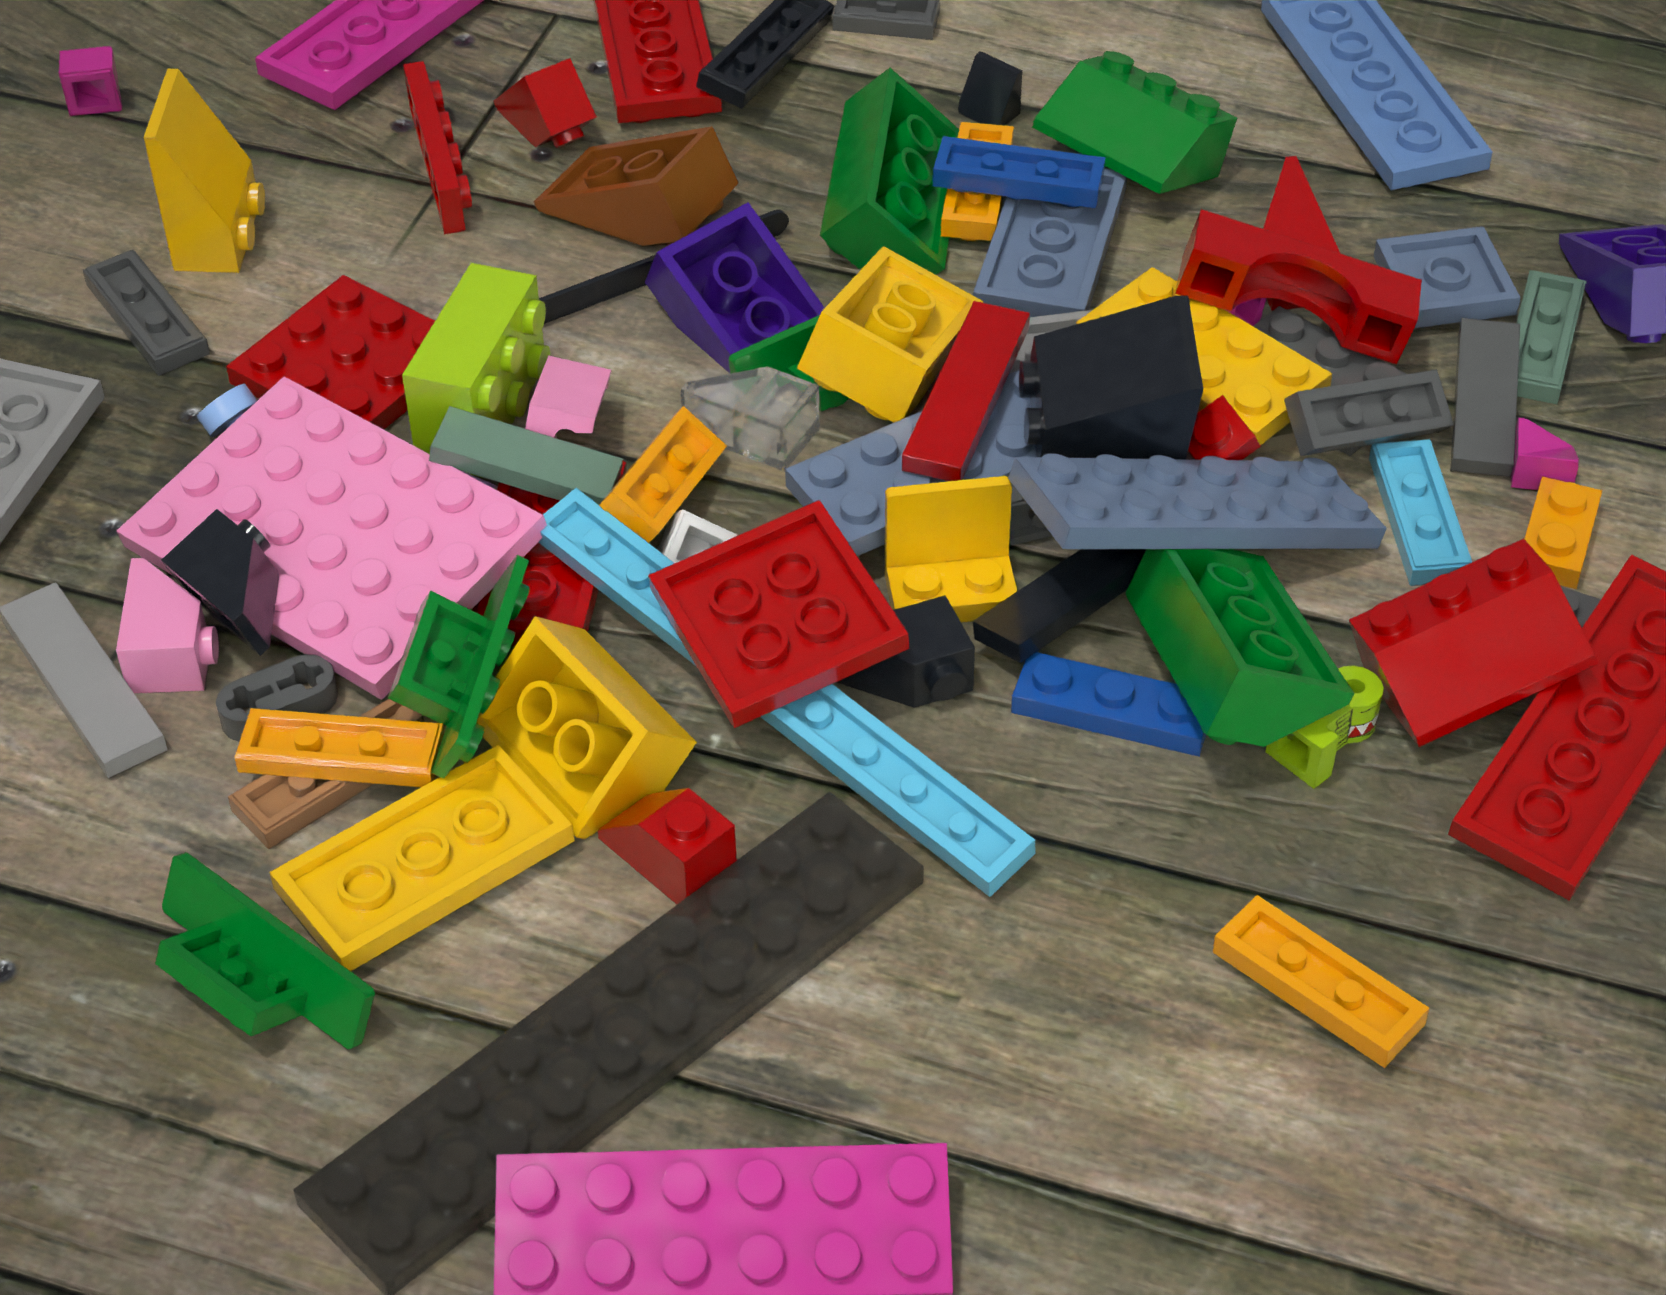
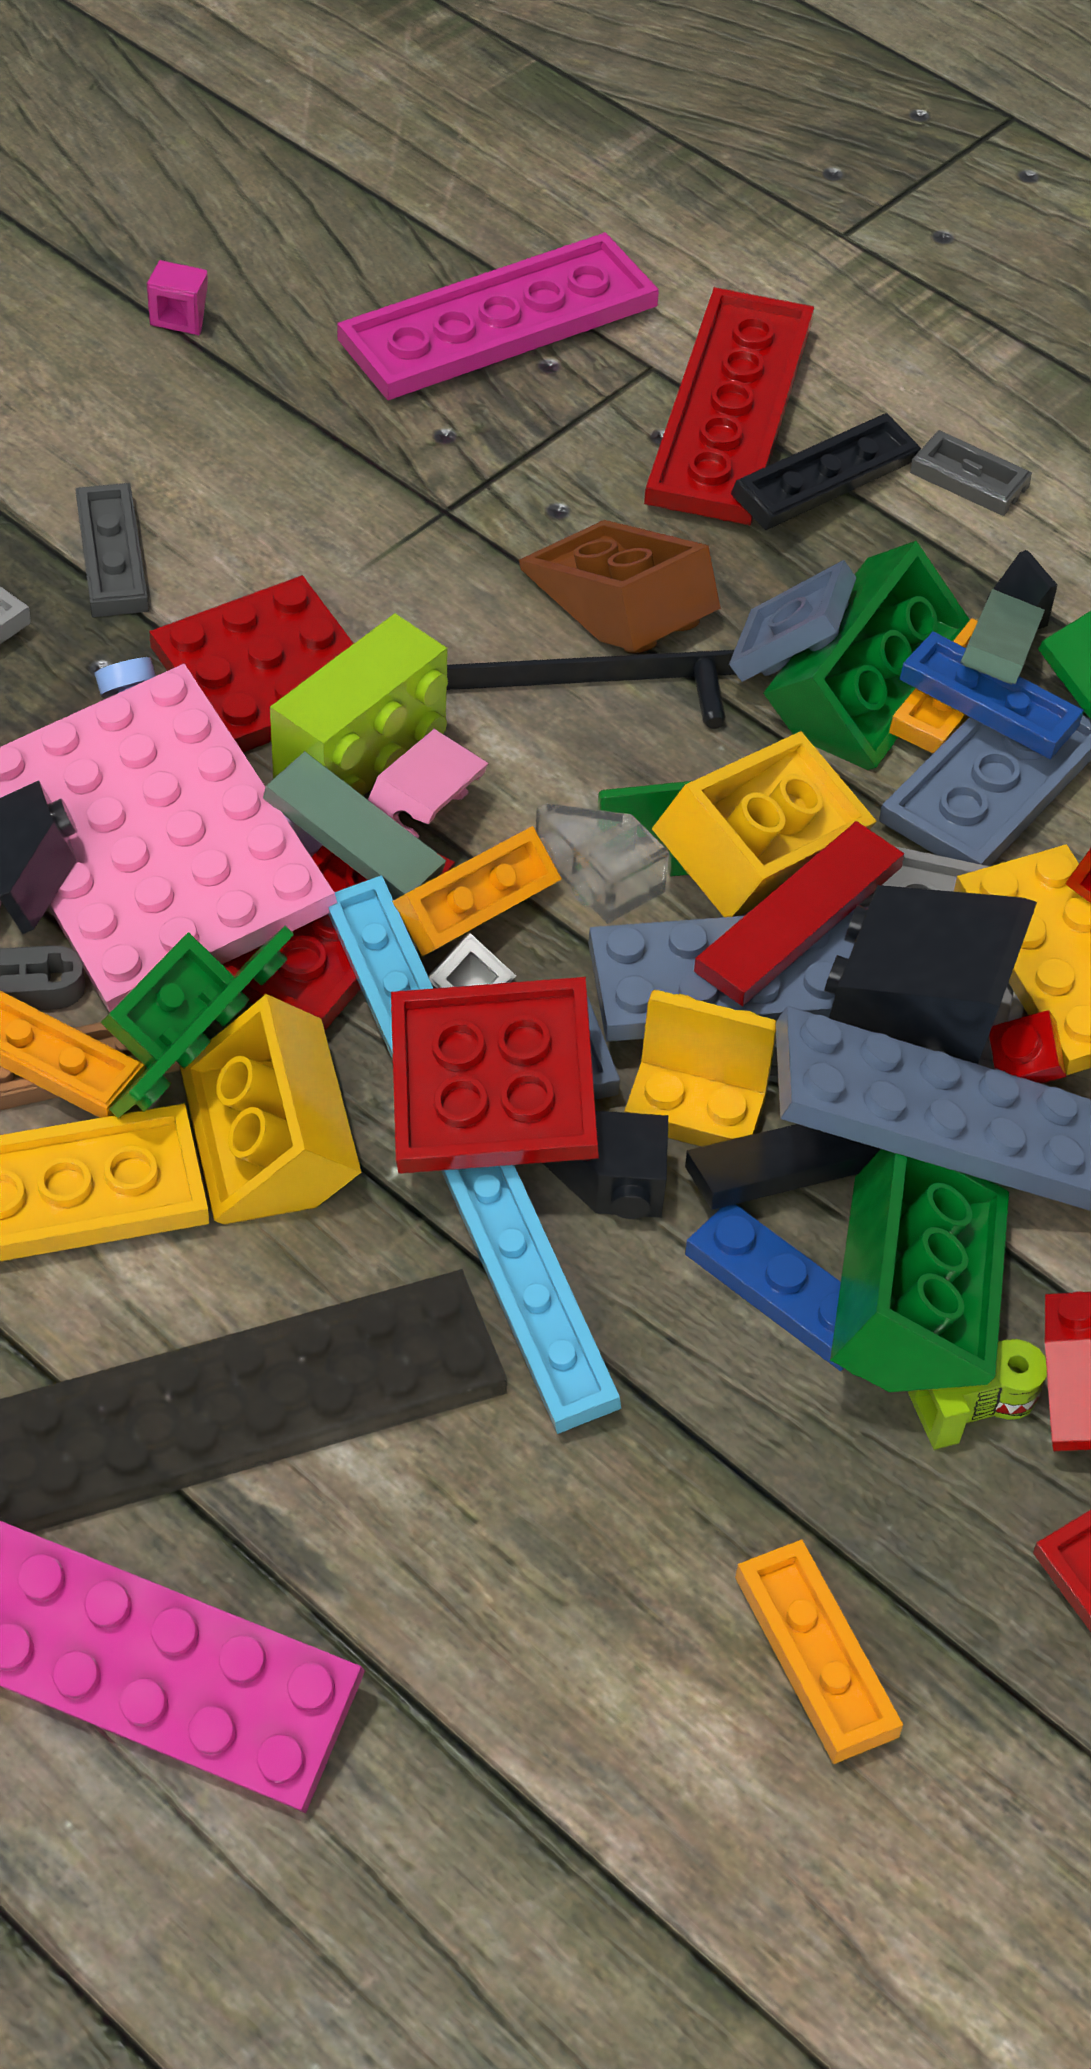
camera: 20 degrees right, 5 degrees up
yellow slope [144,68,265,273] -> none
red plate [403,61,472,235] -> none
red slope [493,58,597,149] -> none
red slope [598,788,738,914] -> none
dark purple slope [645,202,825,374] -> none
none -> sand blue plate [729,560,856,682]
none -> sand green tile [961,589,1045,685]

